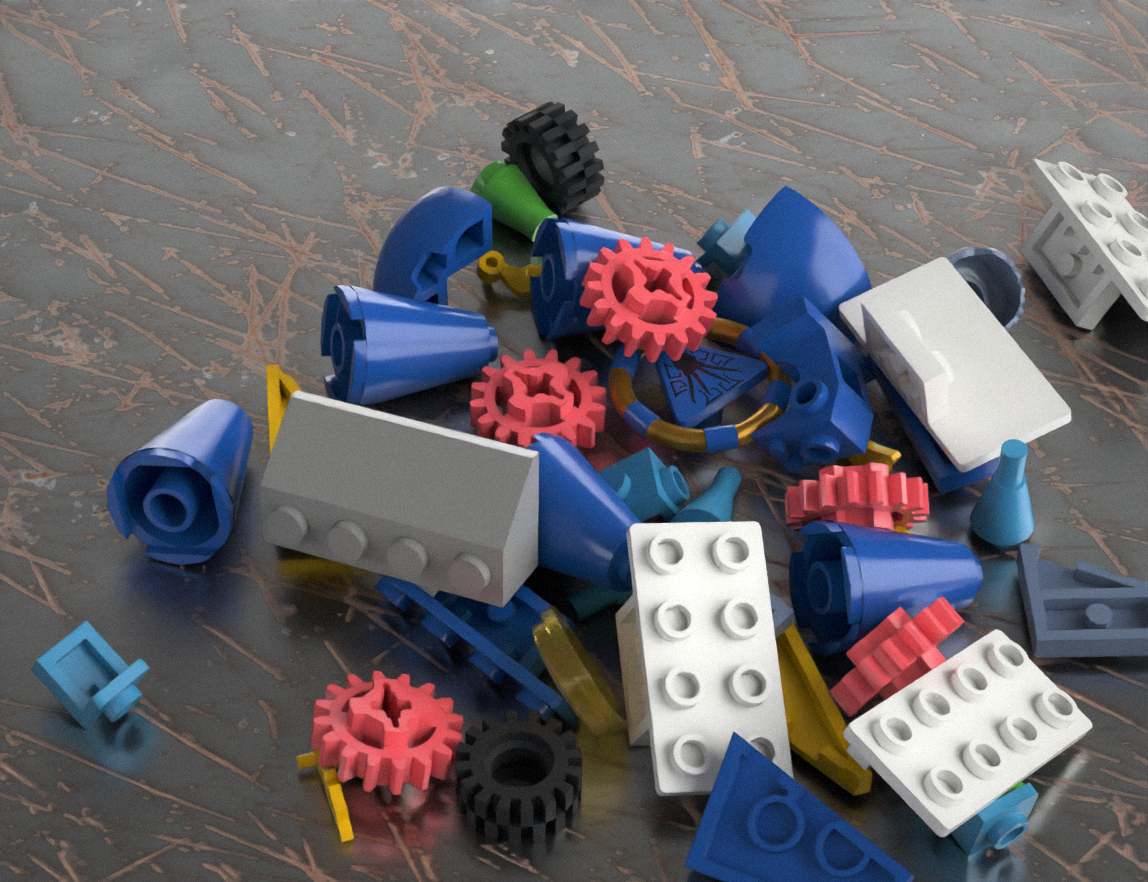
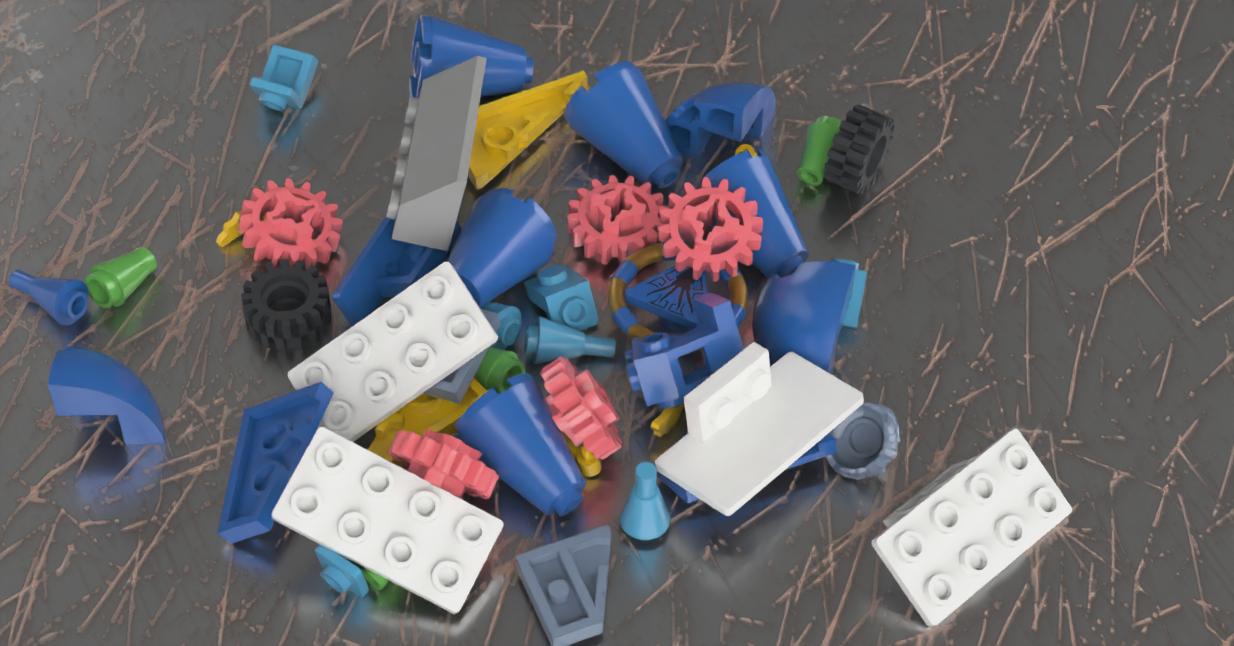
camera: 70 degrees right, 5 degrees up
clear yellow piece [531,606,630,738] -> none

